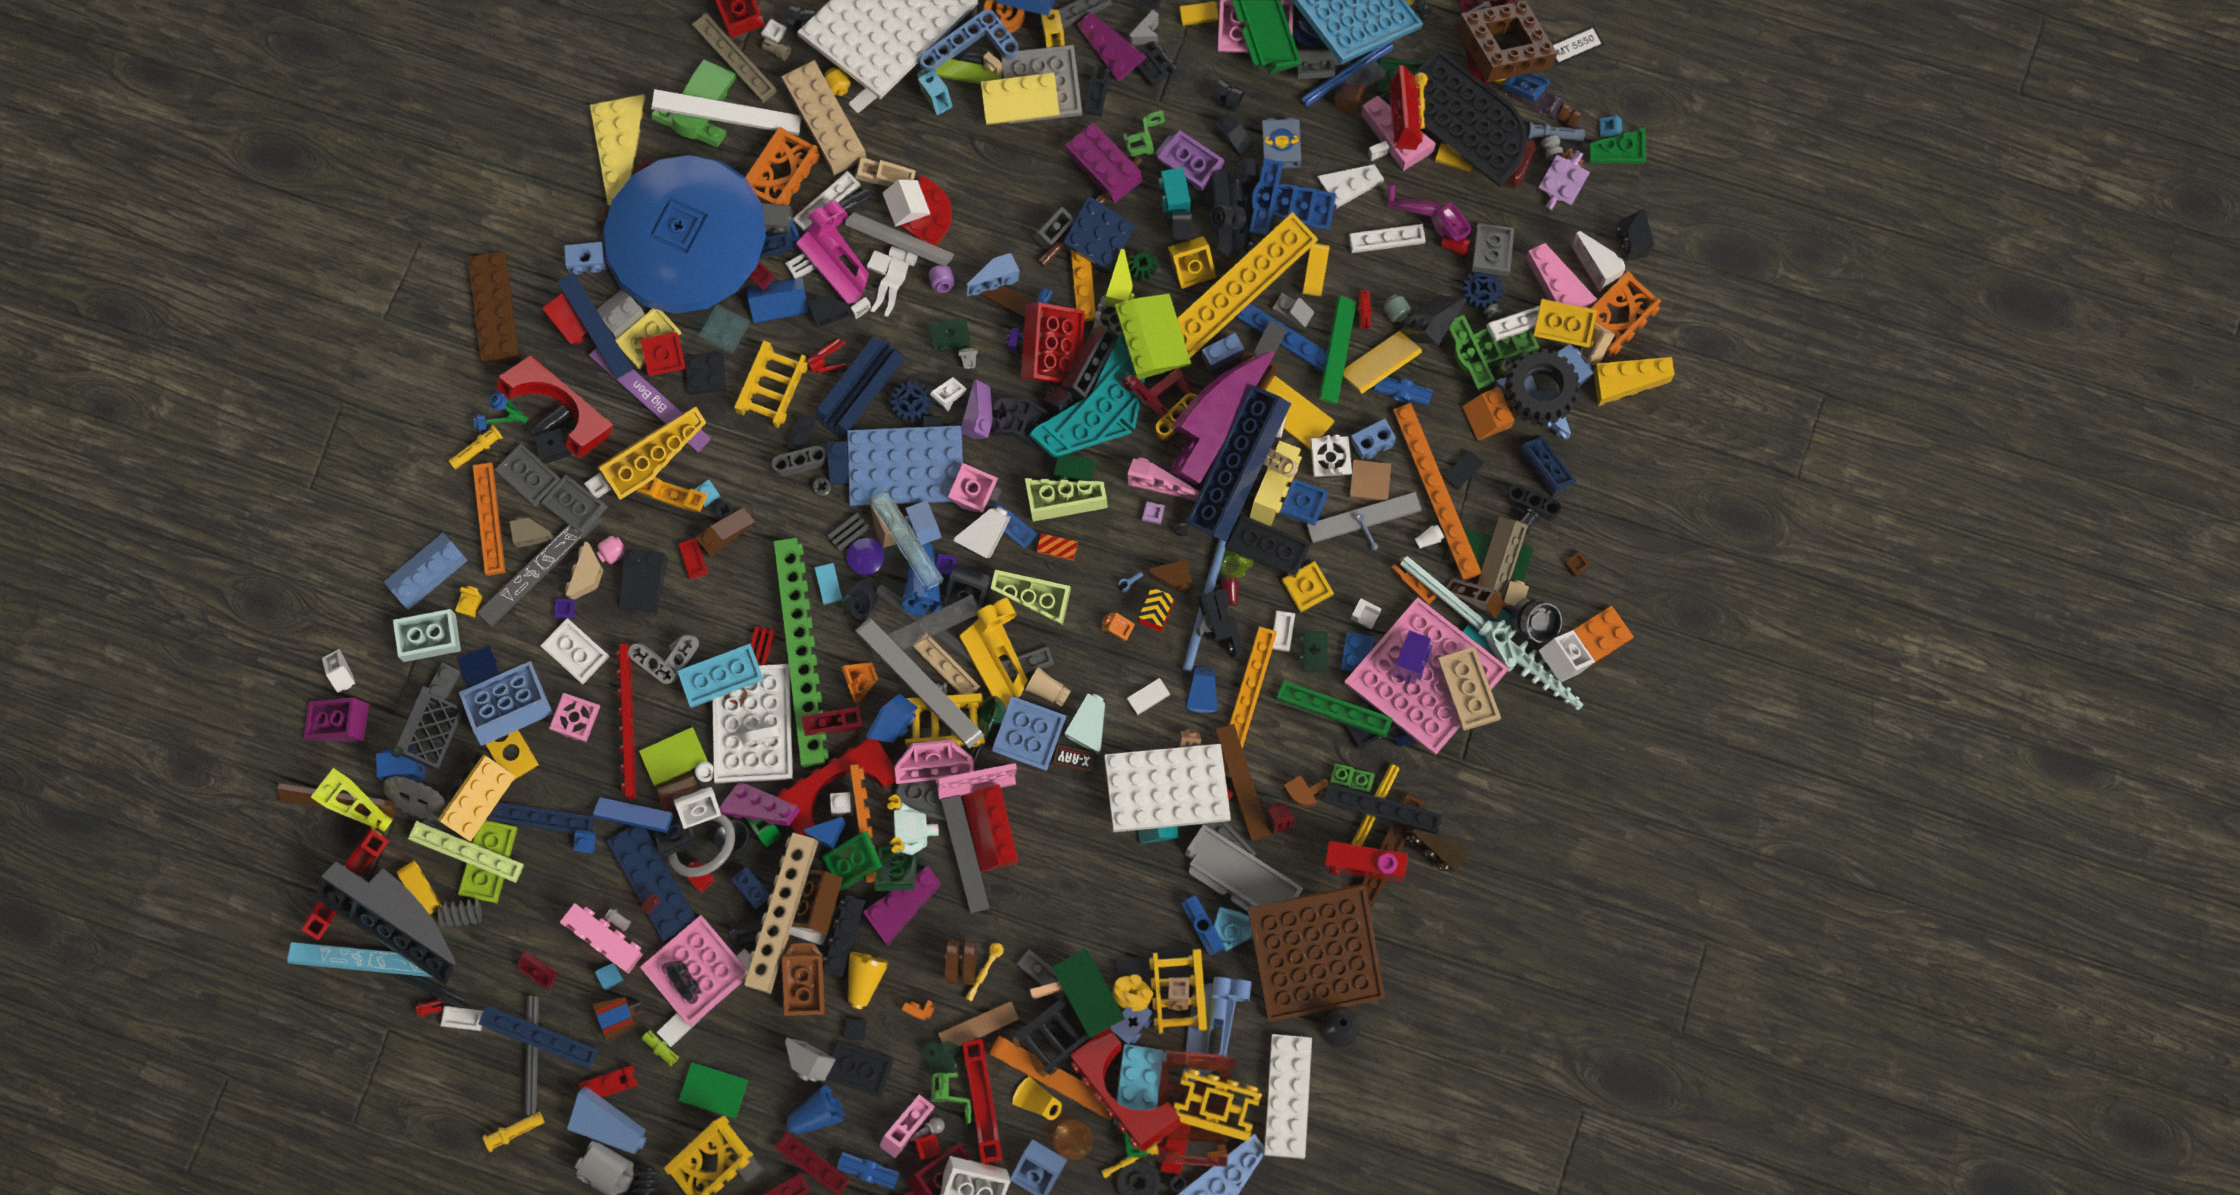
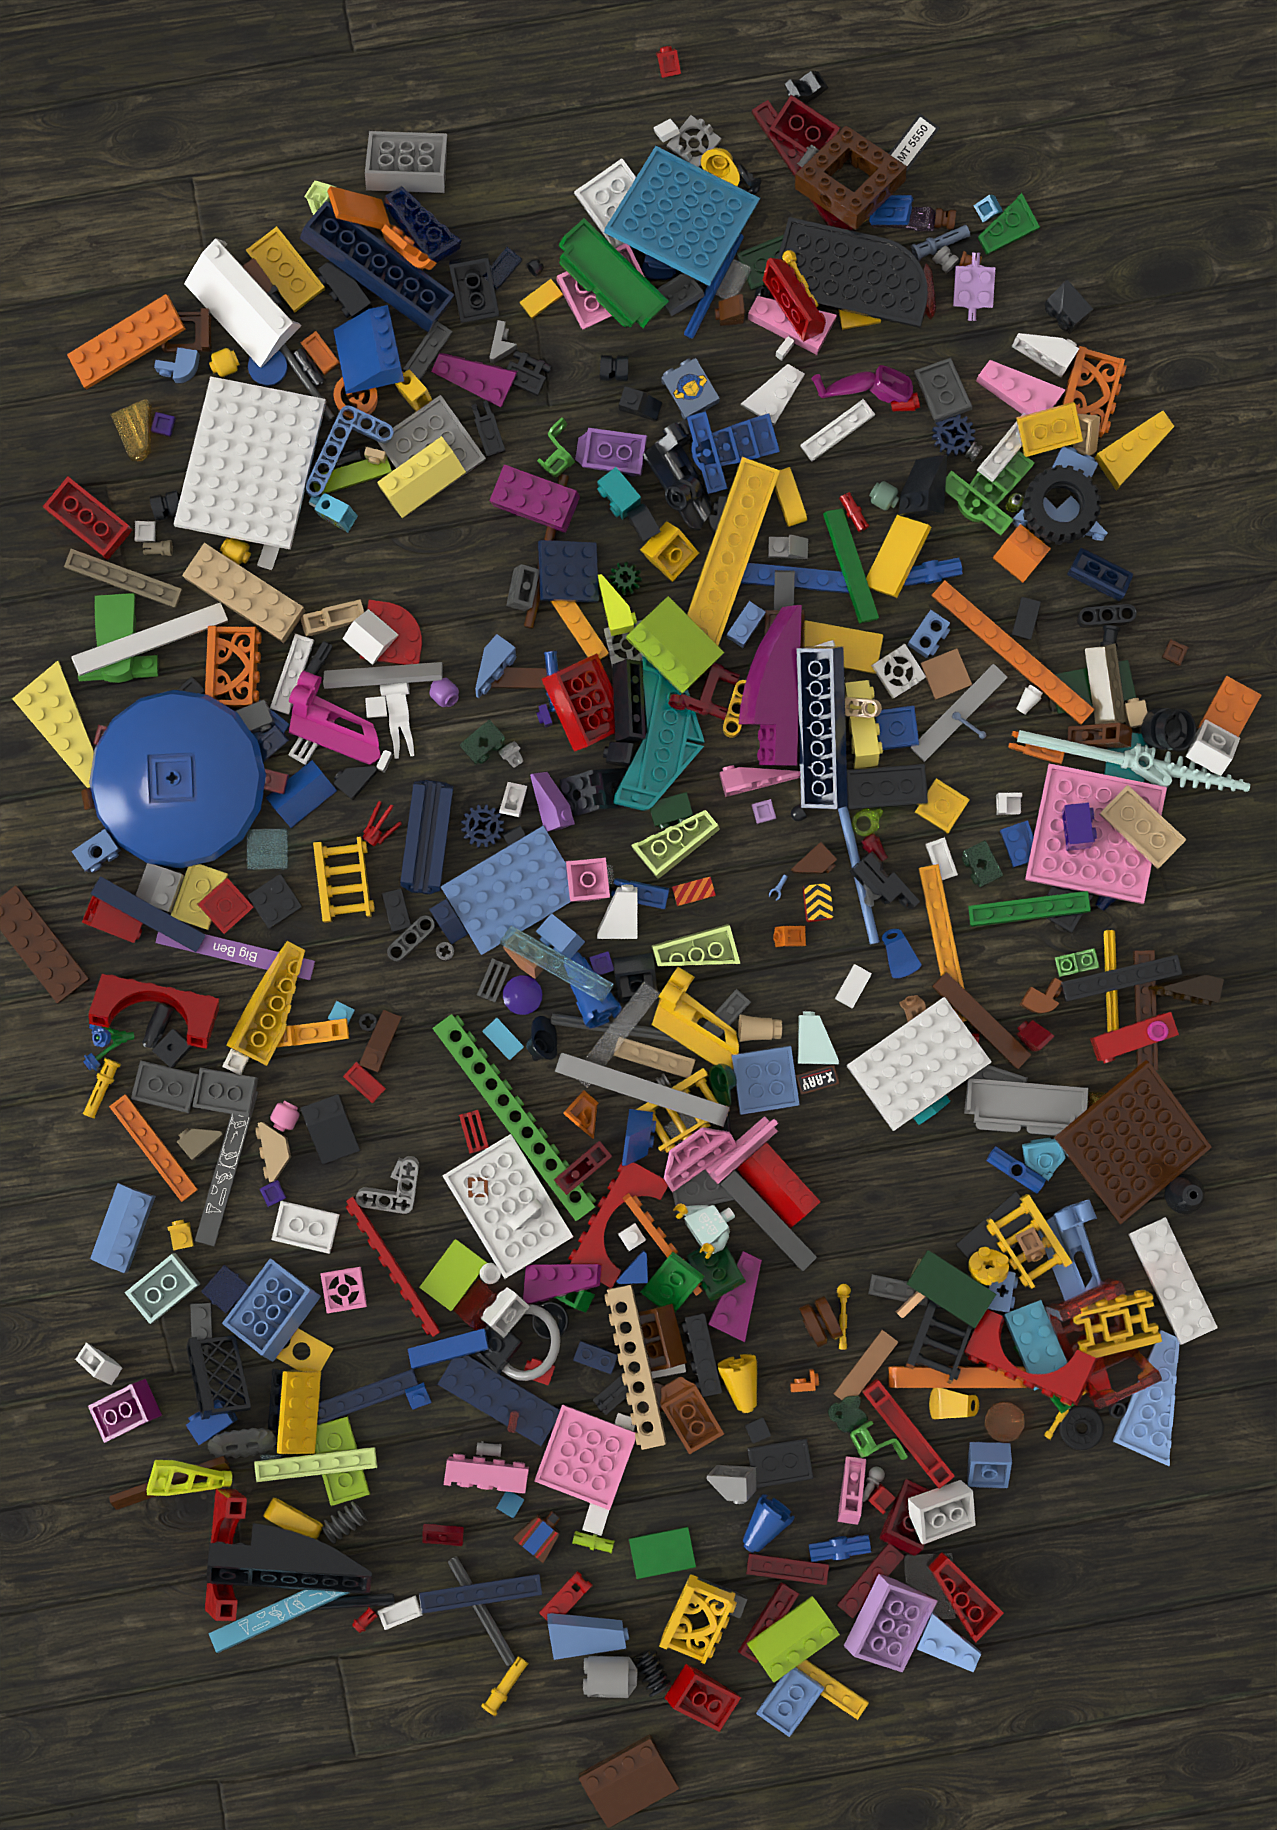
camera: 30 degrees left, 10 degrees up
black hinge [666,961,703,1002] -> none
medium azure plate [677,644,764,708] -> none

